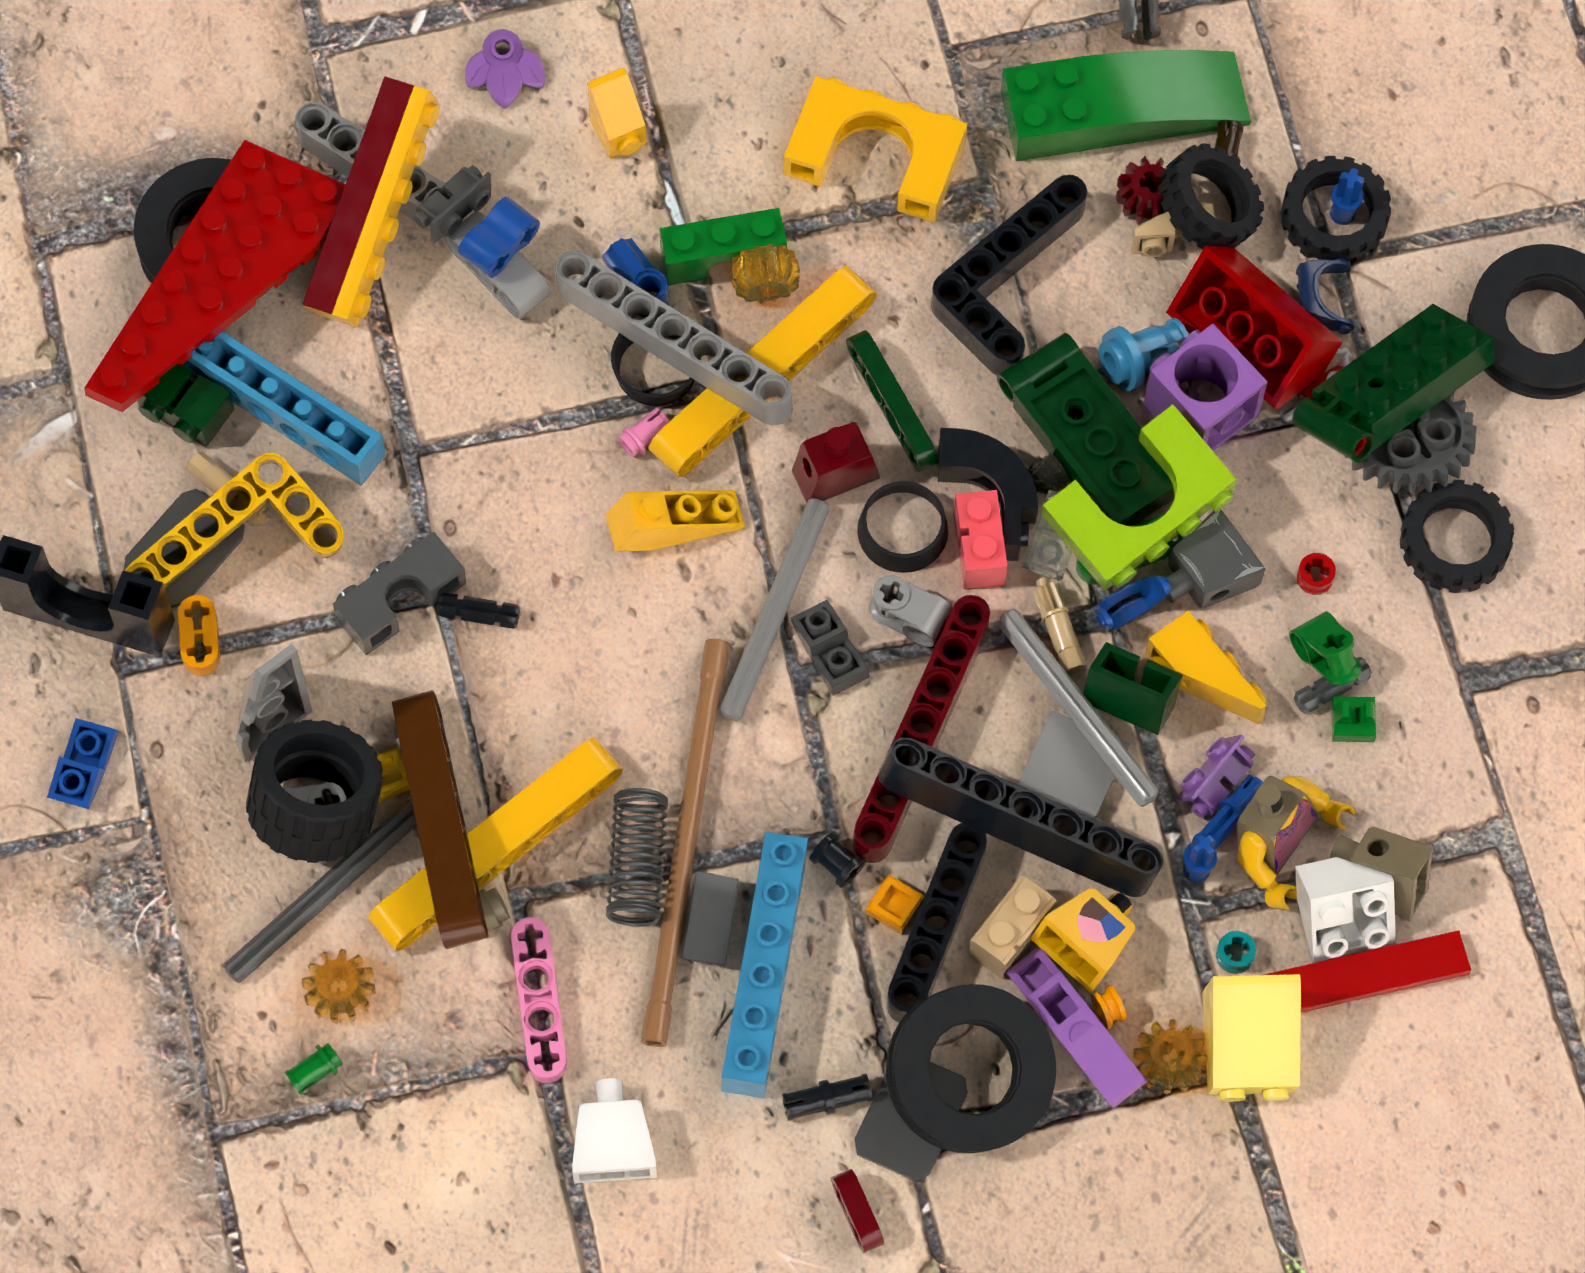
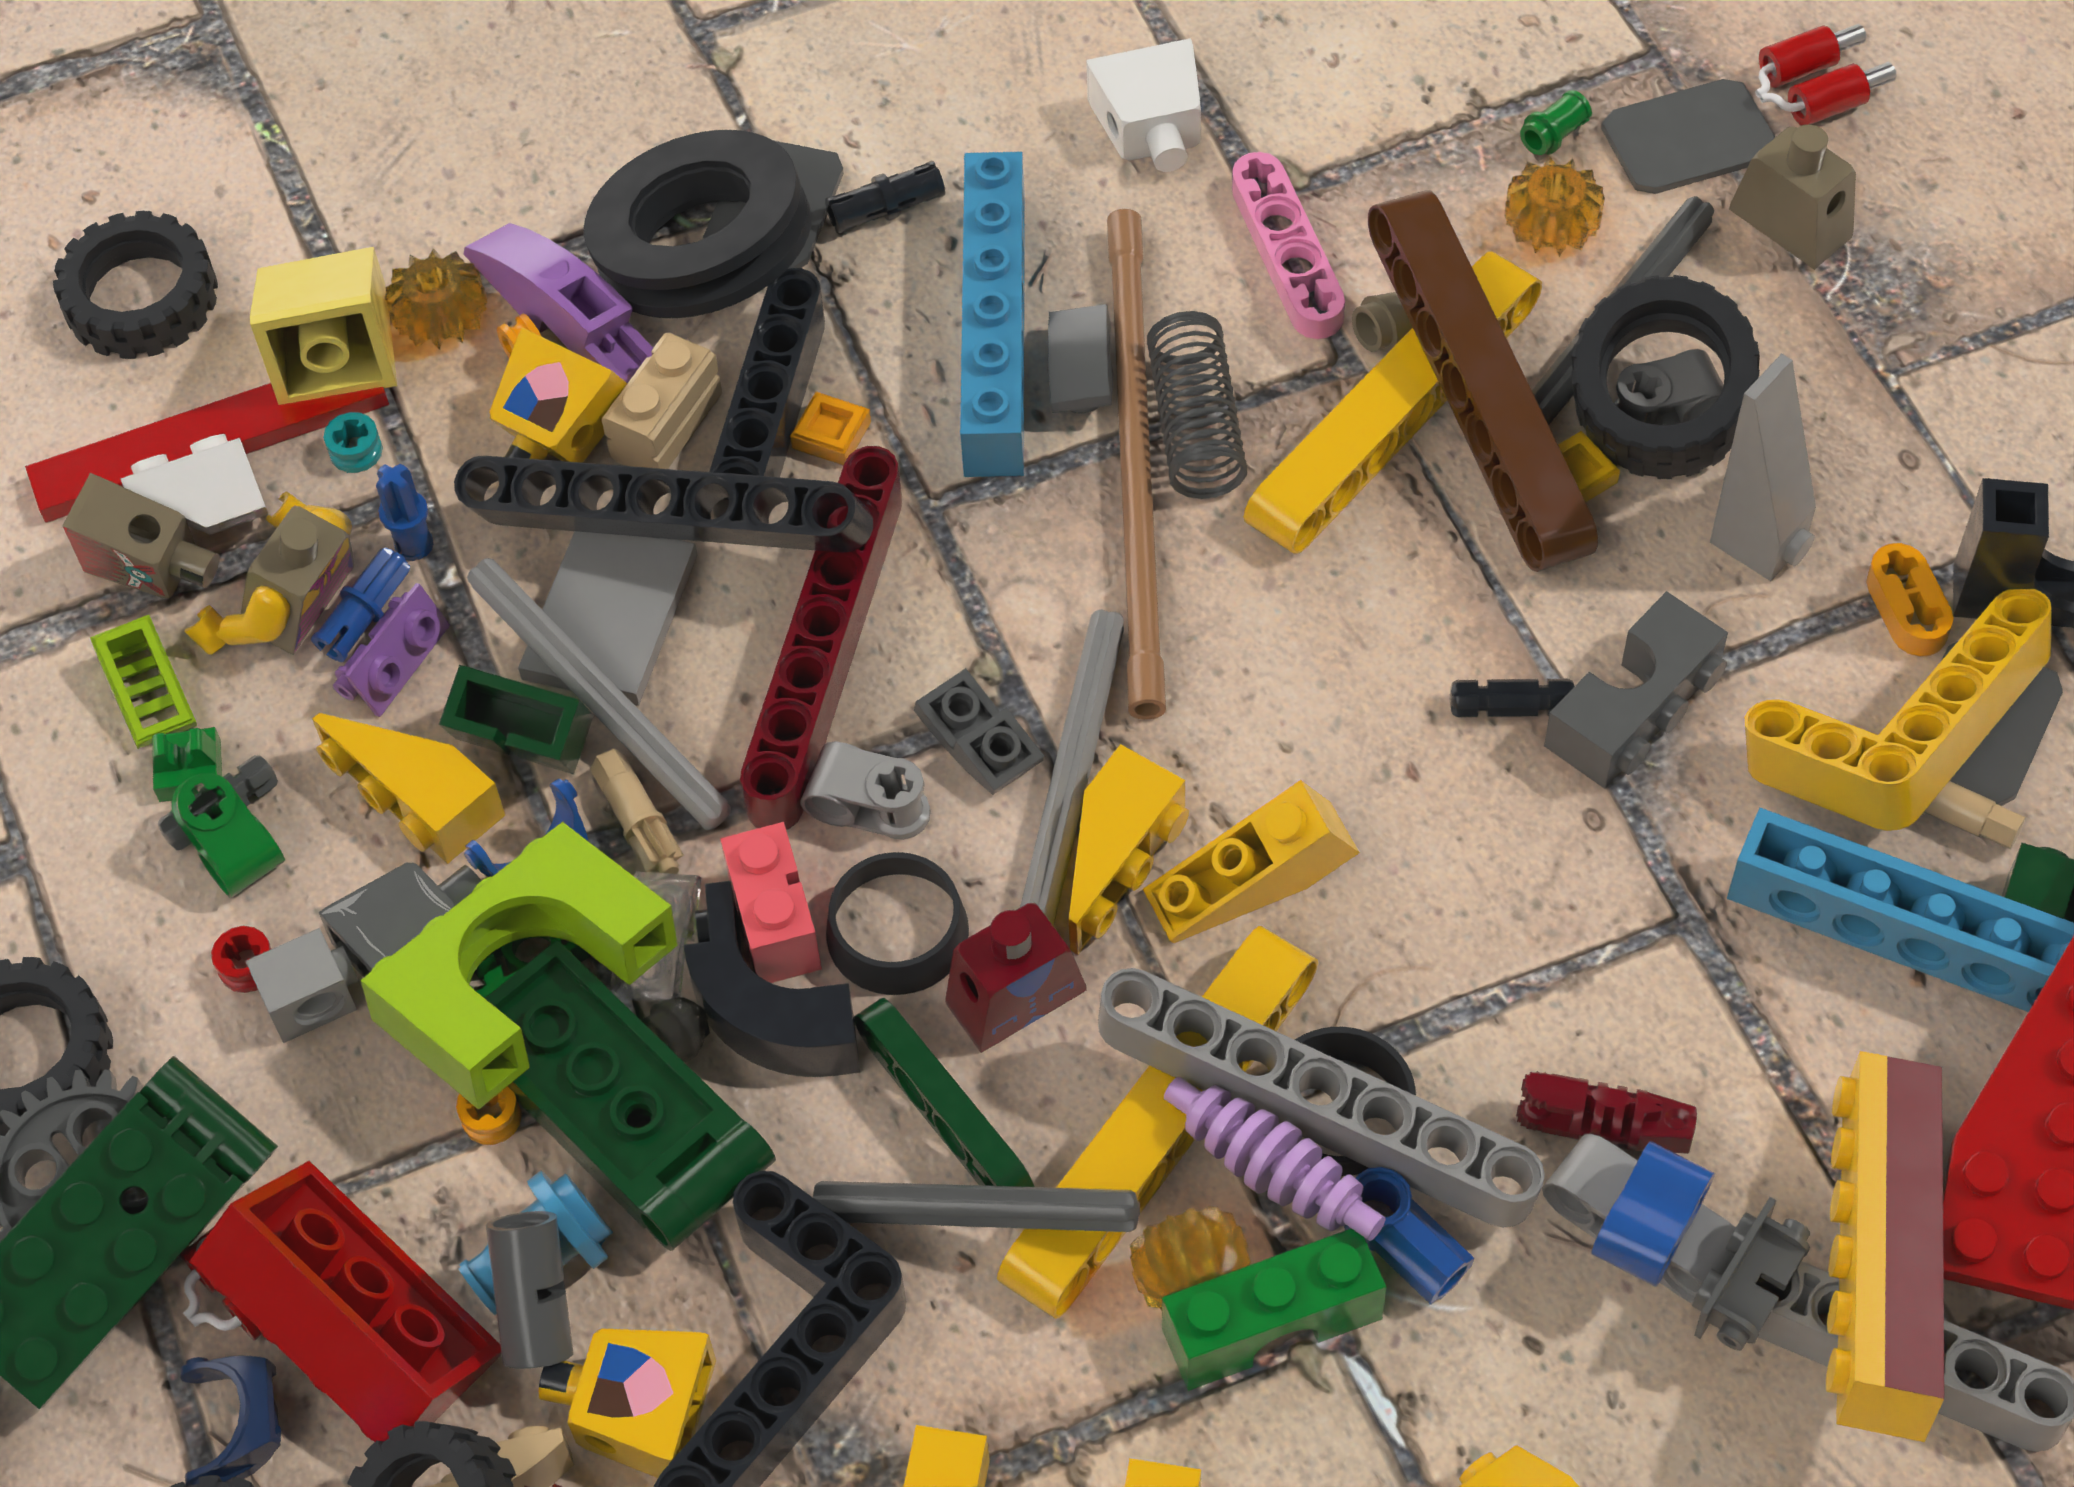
camera: 175 degrees right, 10 degrees down
blue slope [47,718,119,809] -> none
bright pink pin [618,407,670,457] -> none
black bush [809,831,866,888] -> none
dark red beam [831,1169,884,1253] -> none
medium lavender brick [1144,324,1268,451] -> none
none -> black tyre [53,210,218,359]
none -> lime slope [90,615,197,749]
none -> light grey brick [246,928,359,1043]
none -> dark grey pin [486,1211,573,1369]
none -> yellow torso [538,1328,716,1478]
none -> dark grey axle [813,1181,1140,1232]
none -> yellow slope [1068,744,1189,955]
none -> lavender piece [1164,1077,1386,1241]
none -> dark red hinge [1516,1071,1697,1154]
none -> dark grey piece [1601,79,1775,194]
none -> dark tan torso [1729,125,1856,270]
none -> red piece [1755,24,1896,126]

